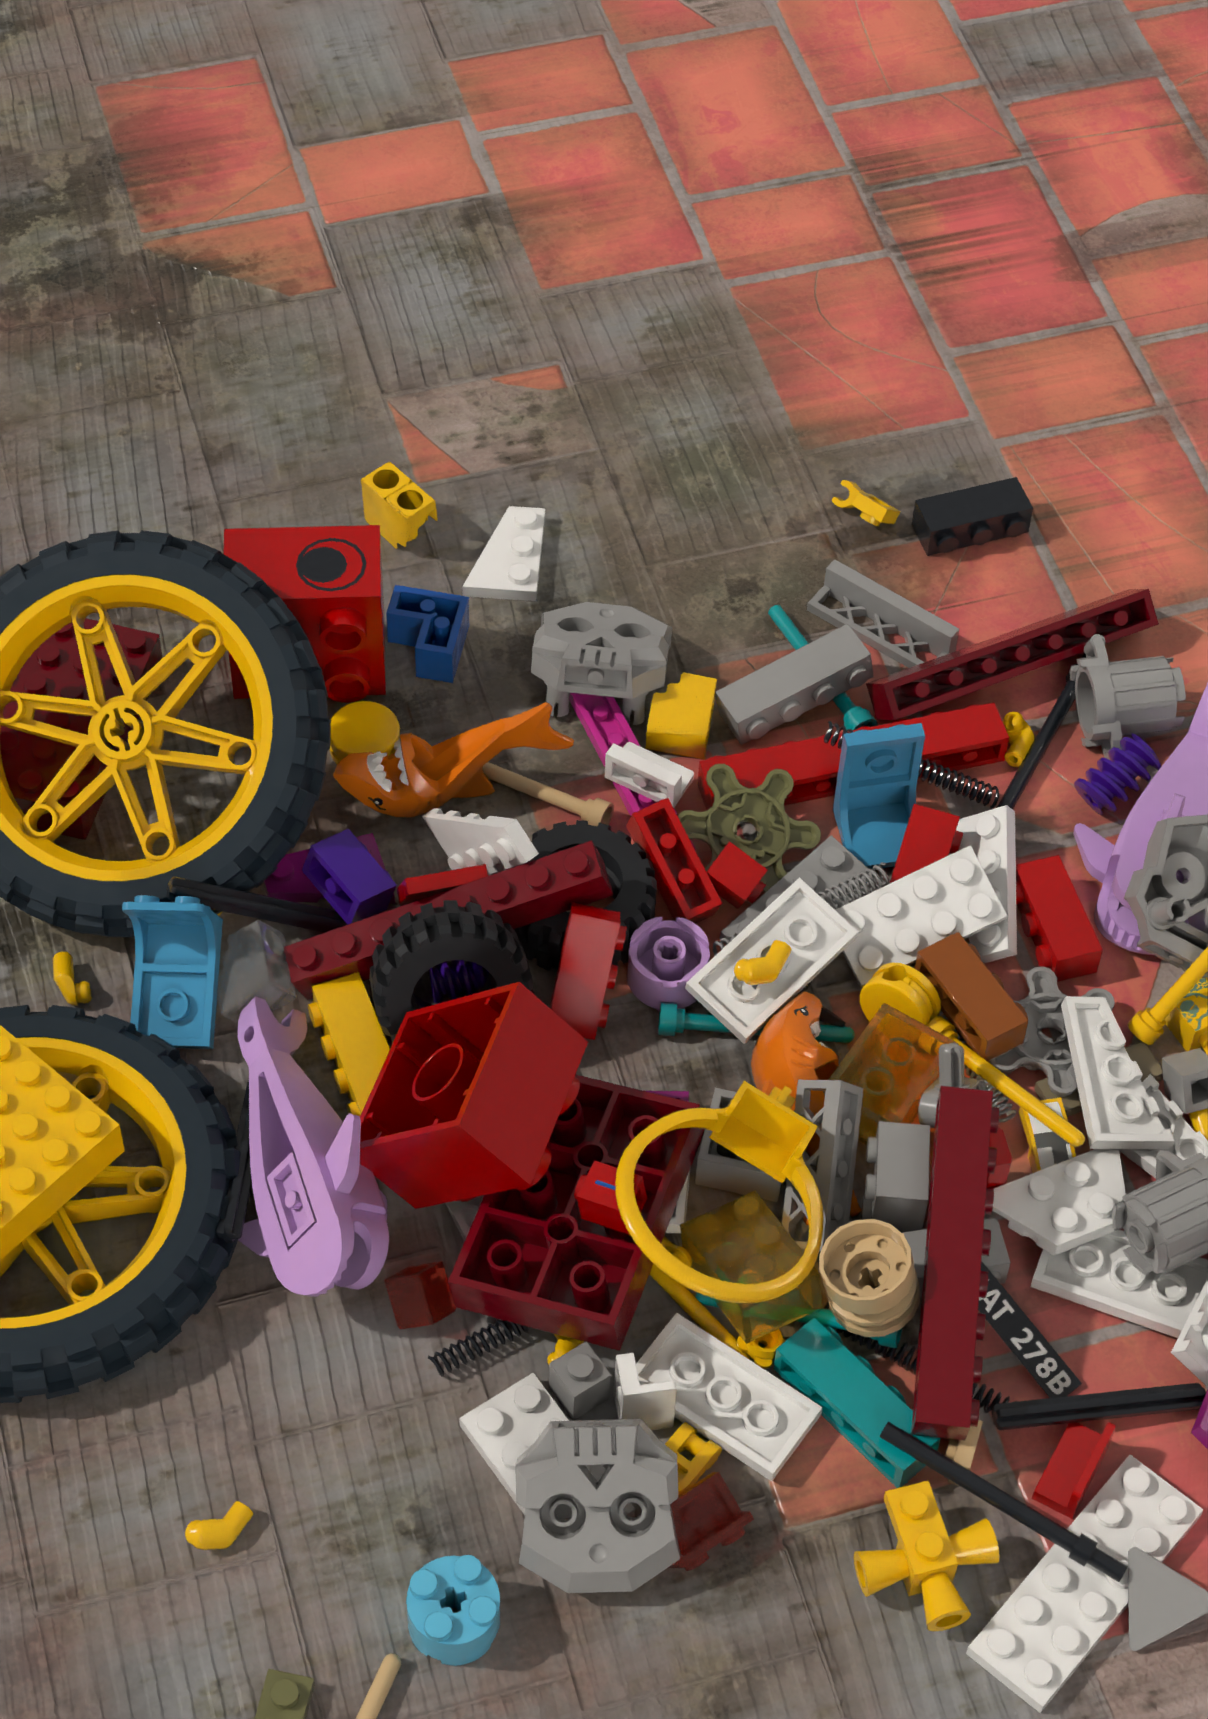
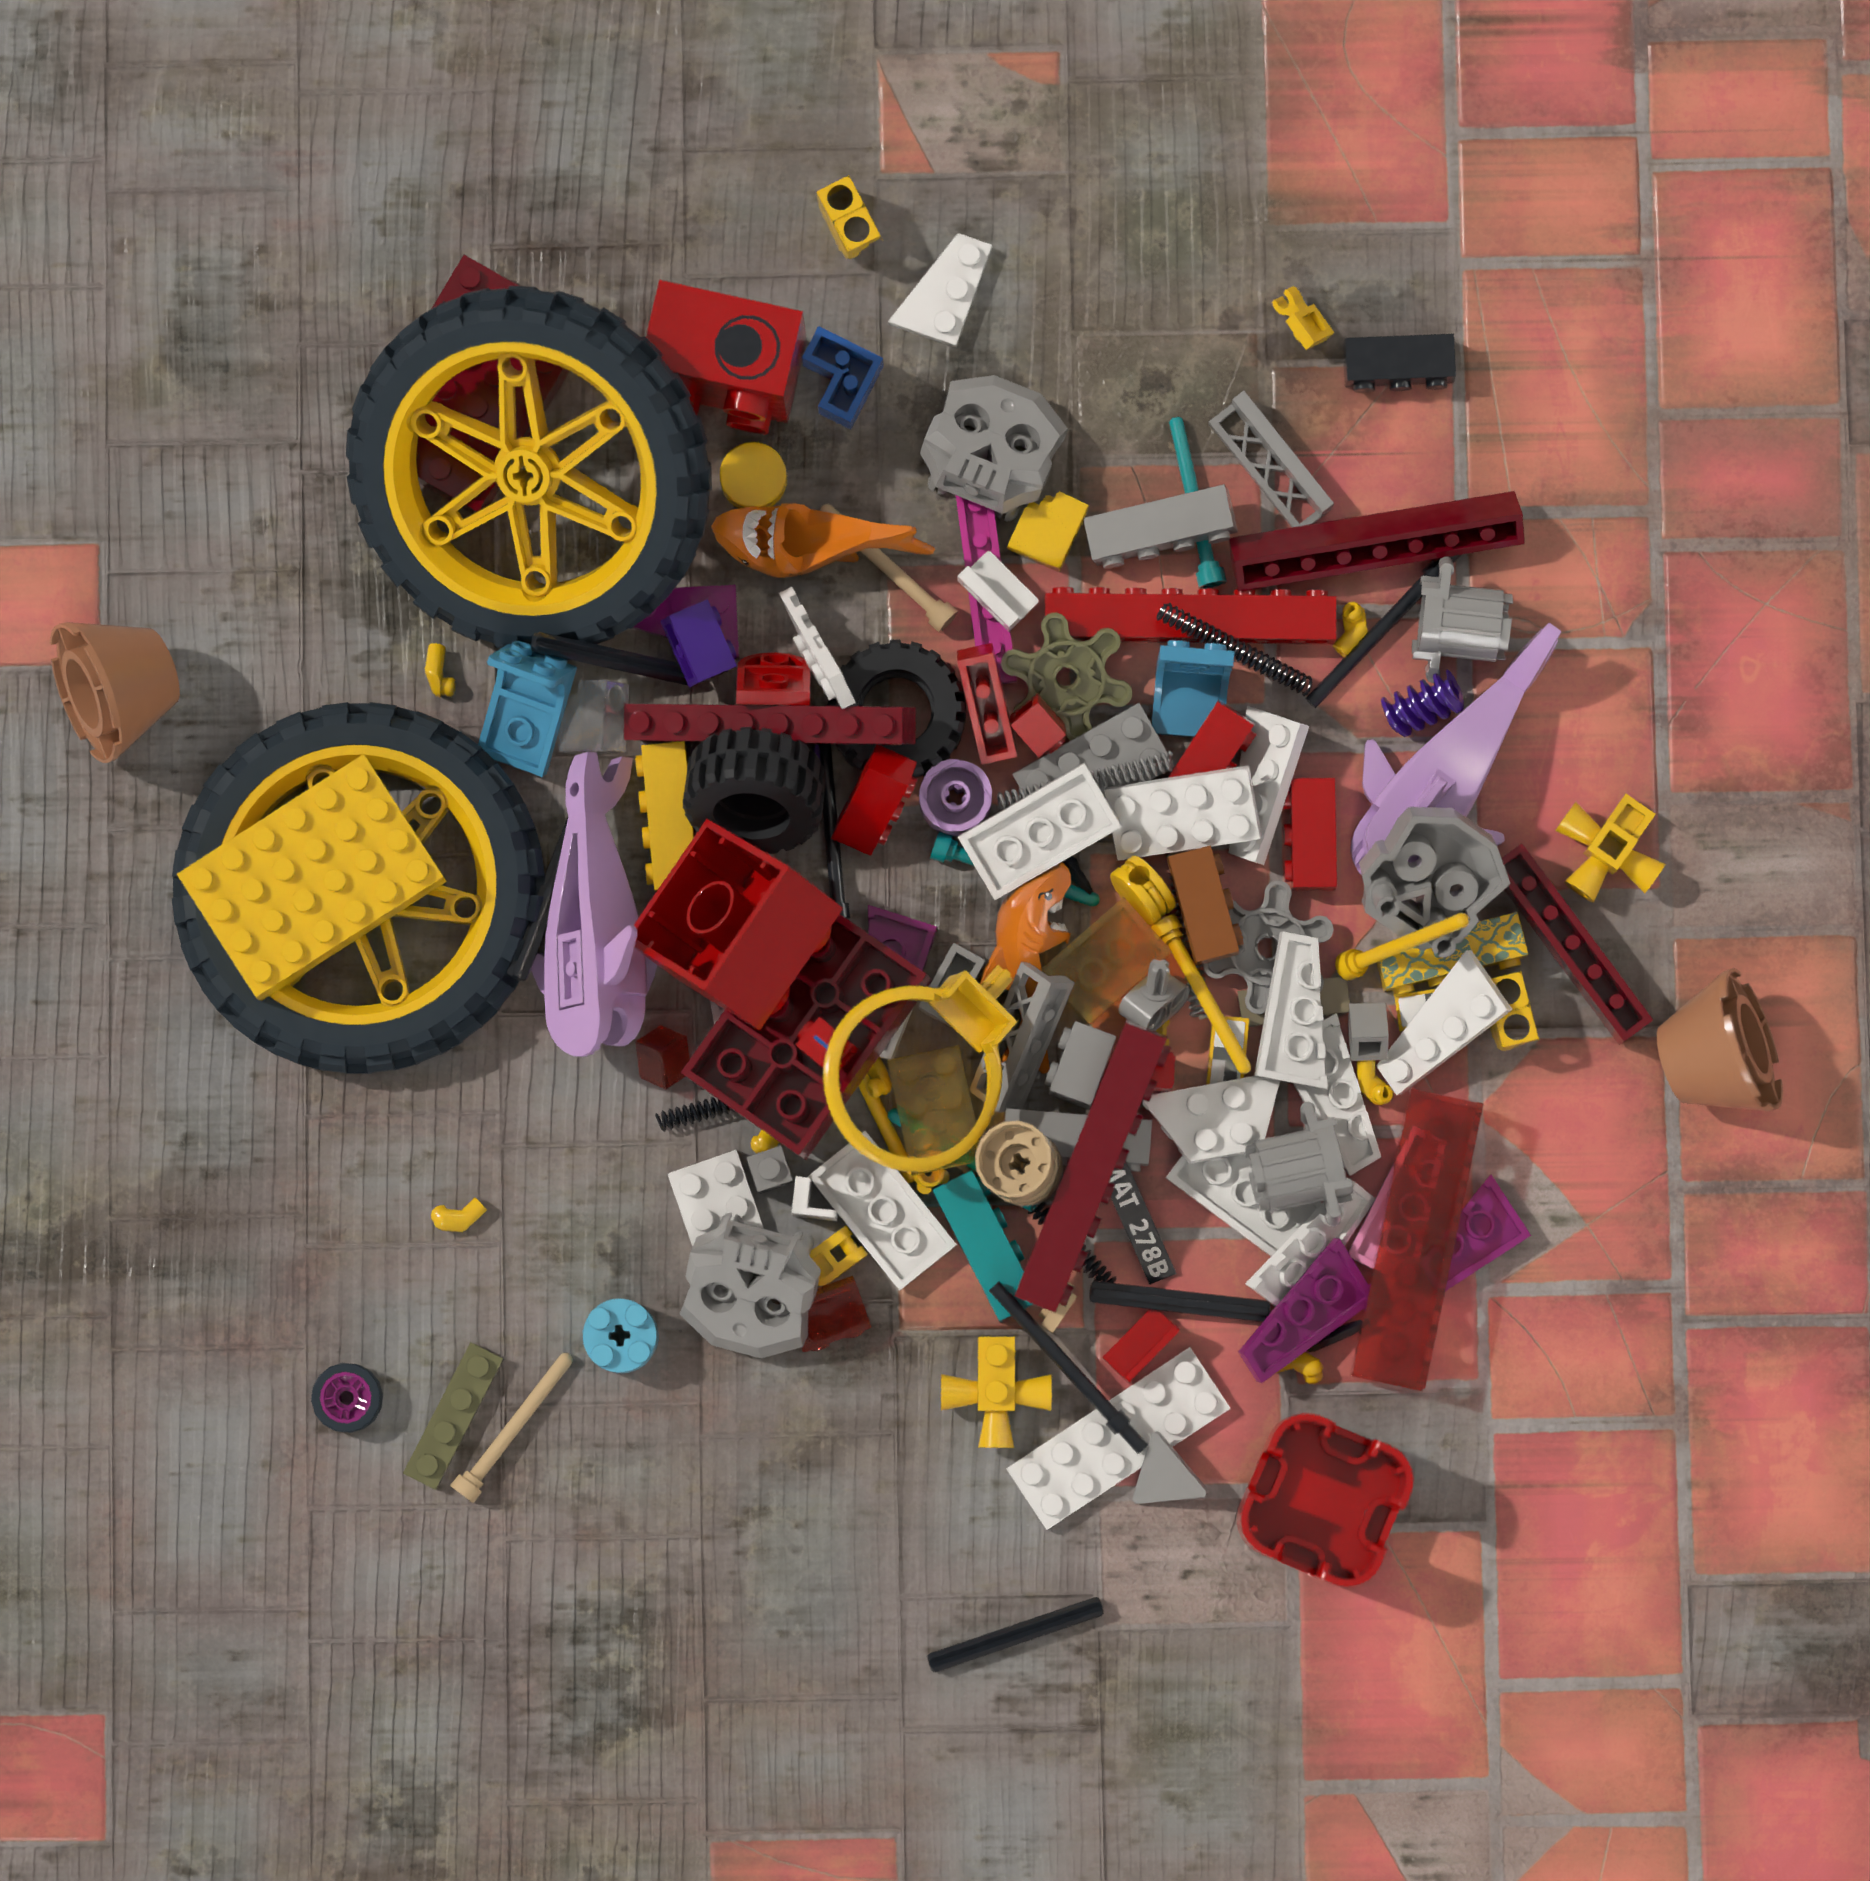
camera: 20 degrees right, 30 degrees up
yellow arm [734,940,792,985] -> none

